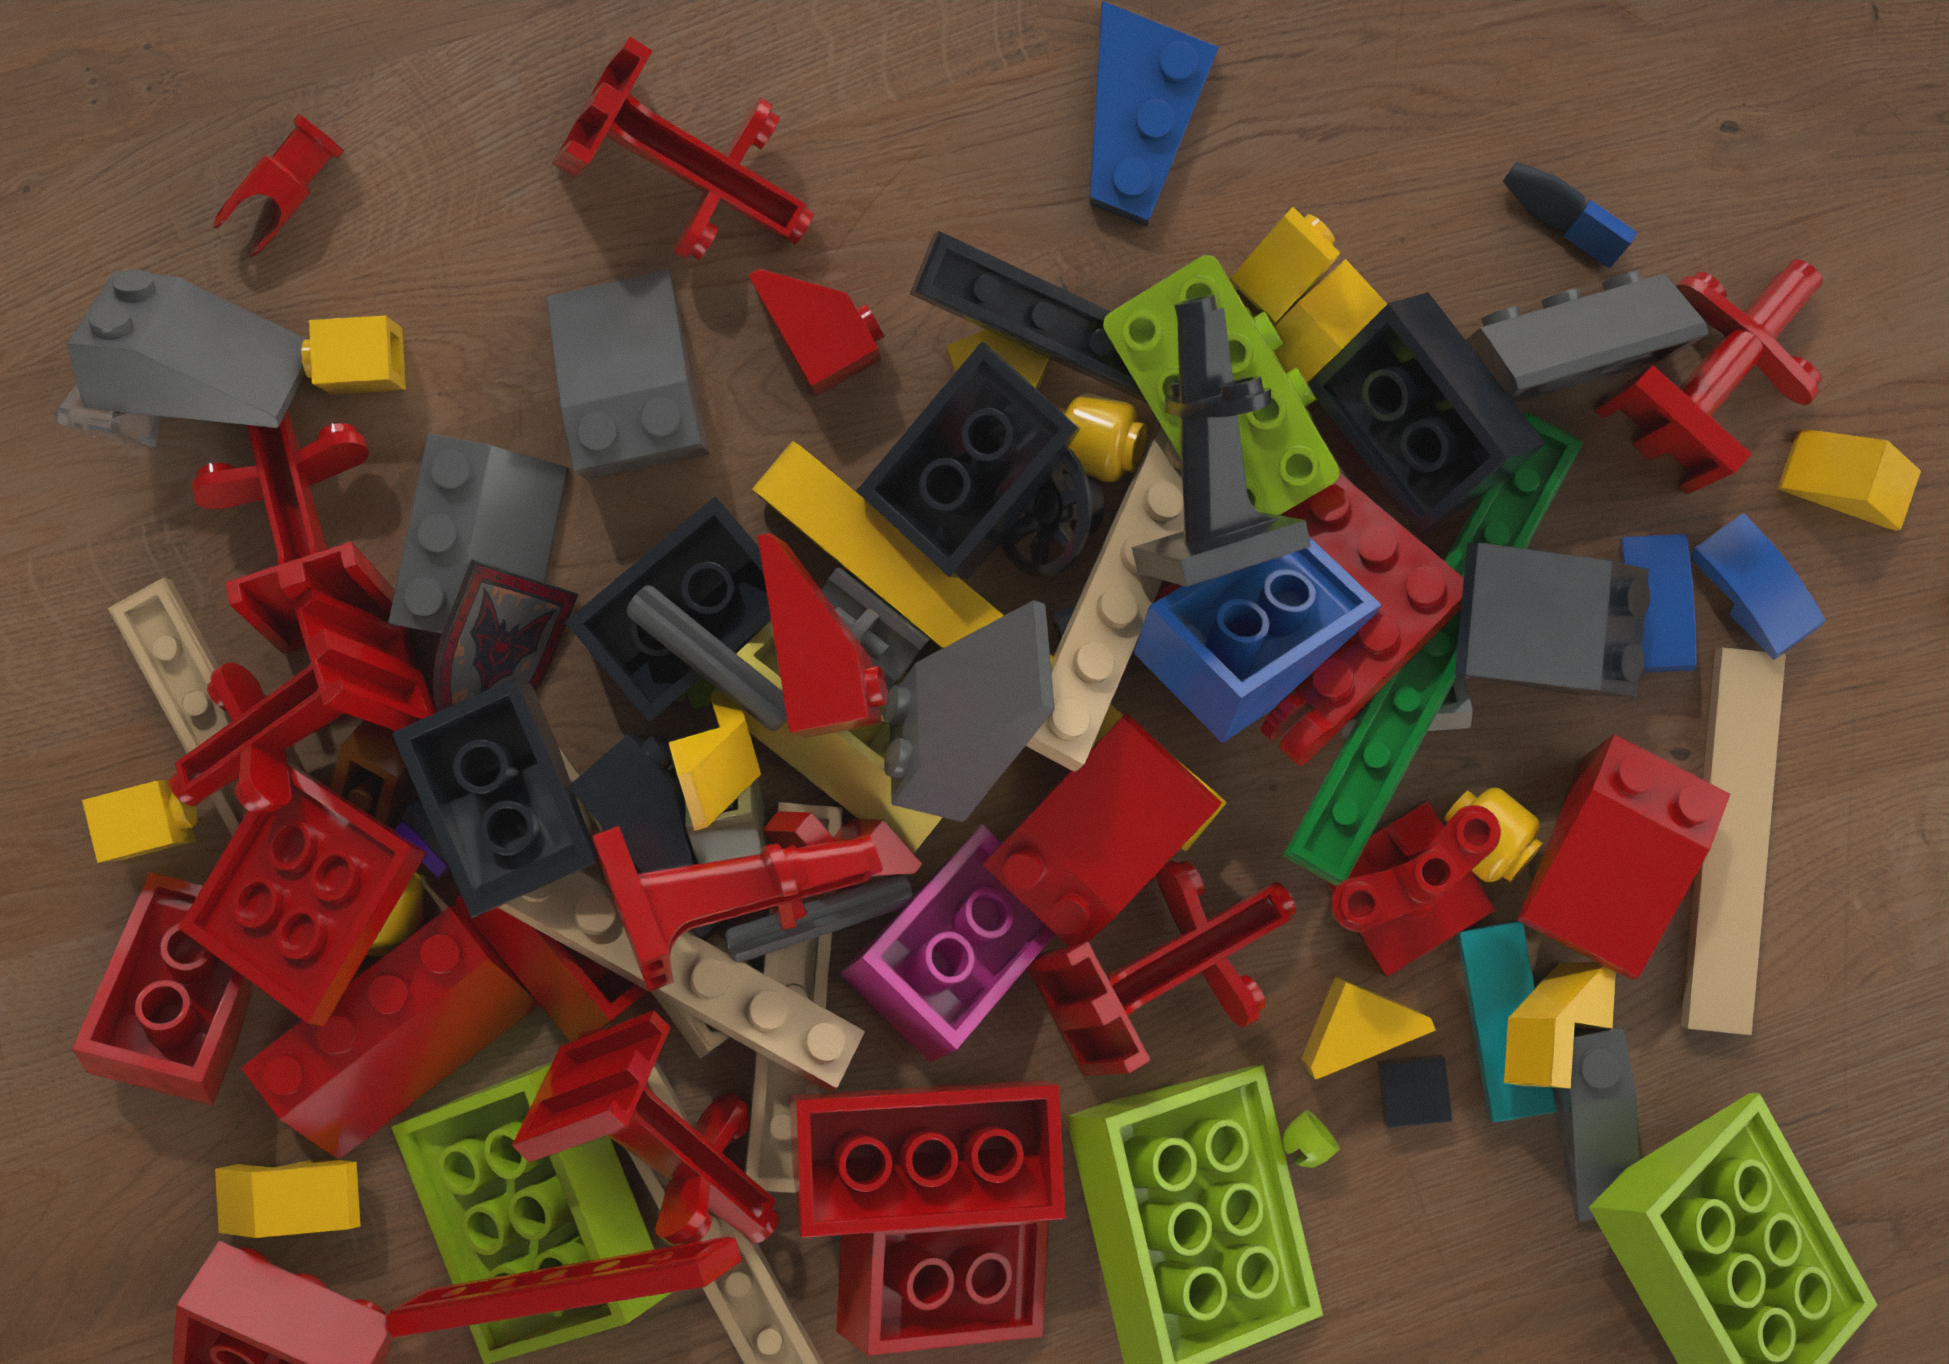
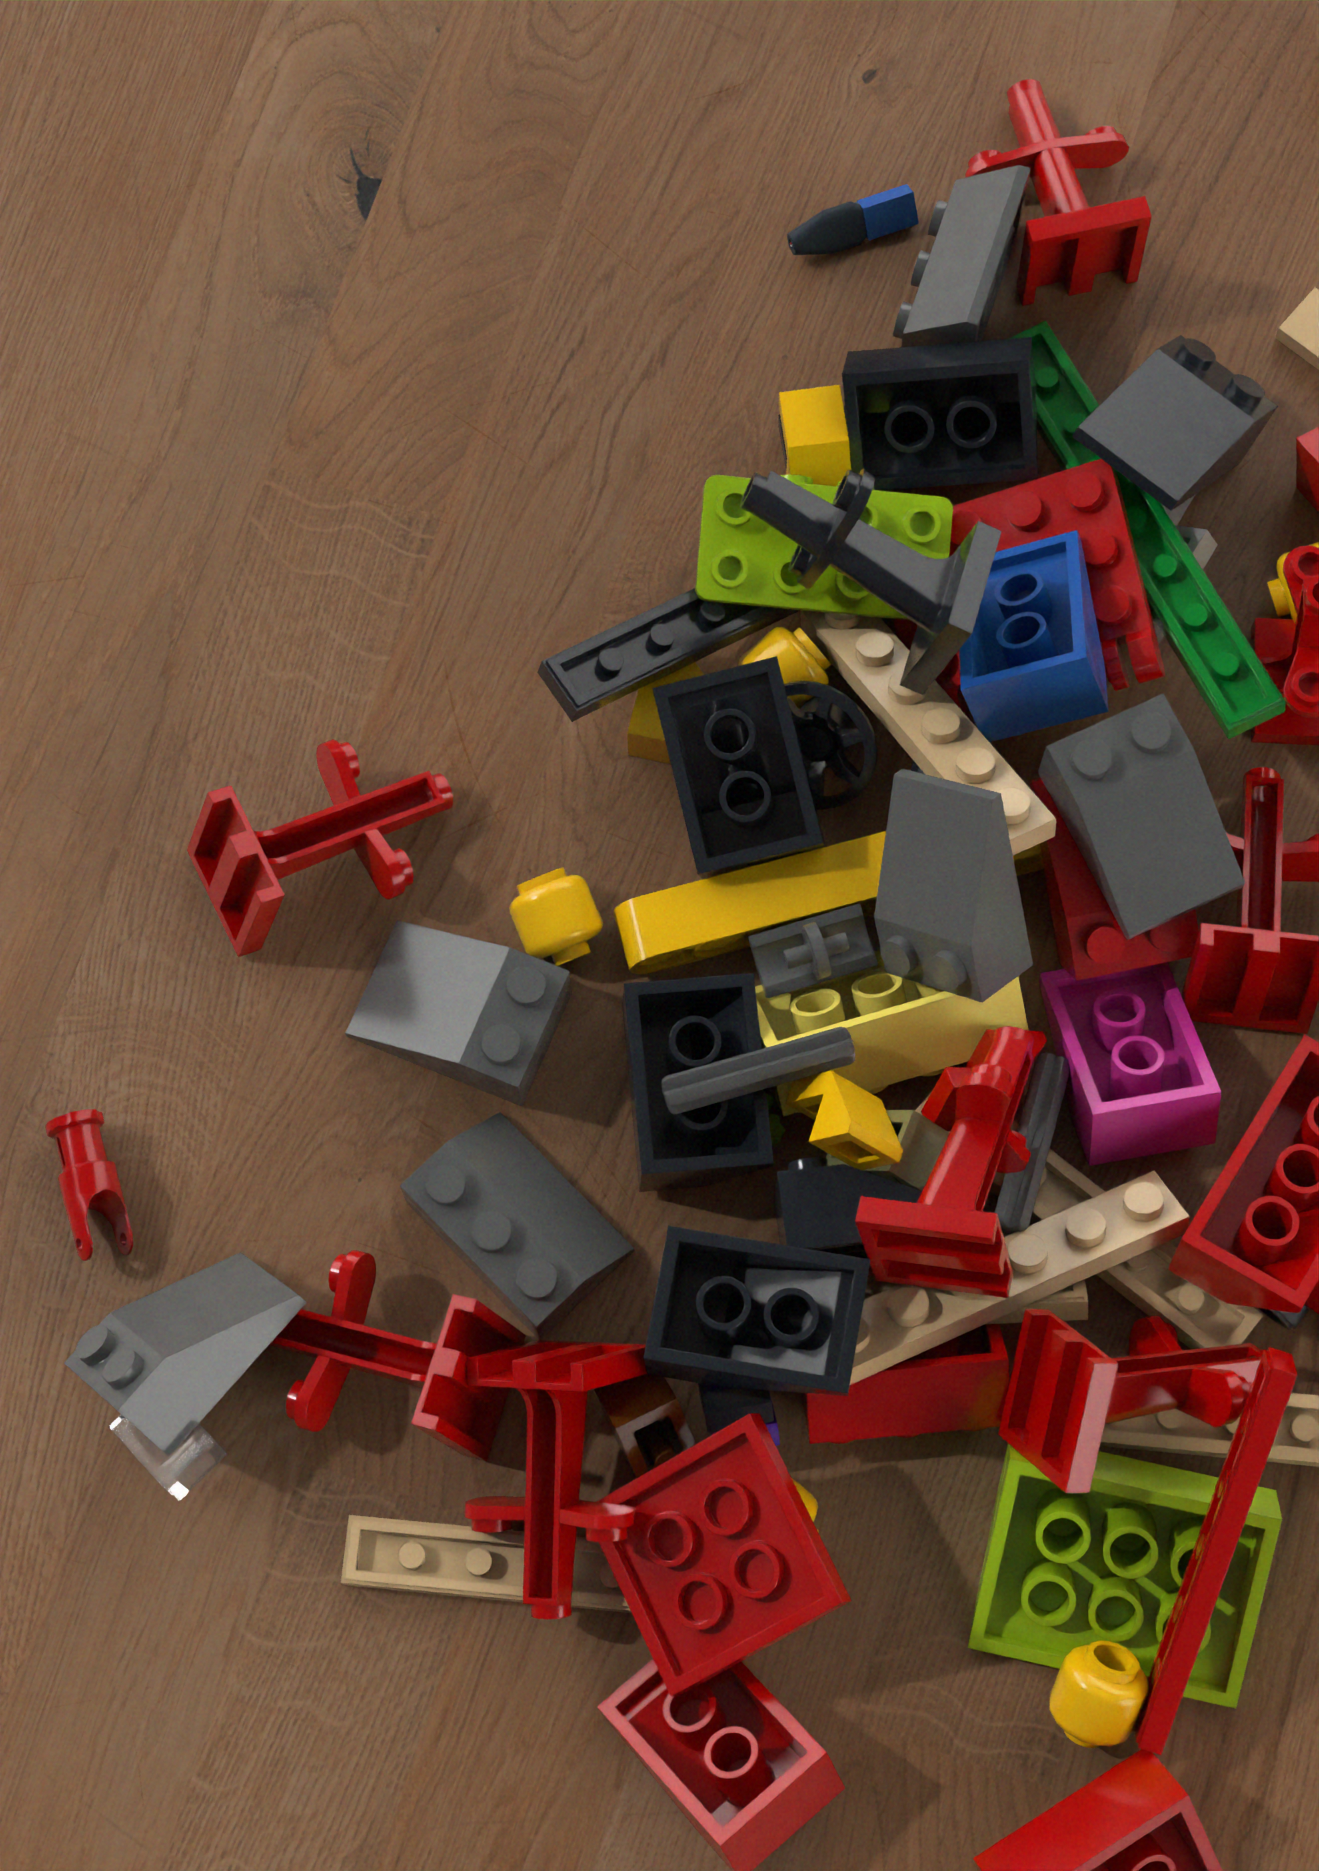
camera: 55 degrees left, 15 degrees down
yellow brick [82,780,198,863] -> none
yellow slope [215,1158,361,1238] -> none
red slope [241,905,540,1160] -> none
yellow brick [301,315,406,395] -> none
shield [433,559,579,713] -> none
red slope [748,269,885,396] -> none
red slope [757,533,888,738] -> none
blue wing [1089,1,1219,226] -> none
yellow slope [1229,207,1340,326] -> none
blue slope [1618,534,1697,673] -> none
blue slope [1690,513,1825,660] -> none
yellow slope [1777,429,1921,531] -> none
none -> yellow head [509,867,603,966]
none -> dark grey slope [1038,693,1245,940]
none -> yellow head [1049,1640,1149,1748]

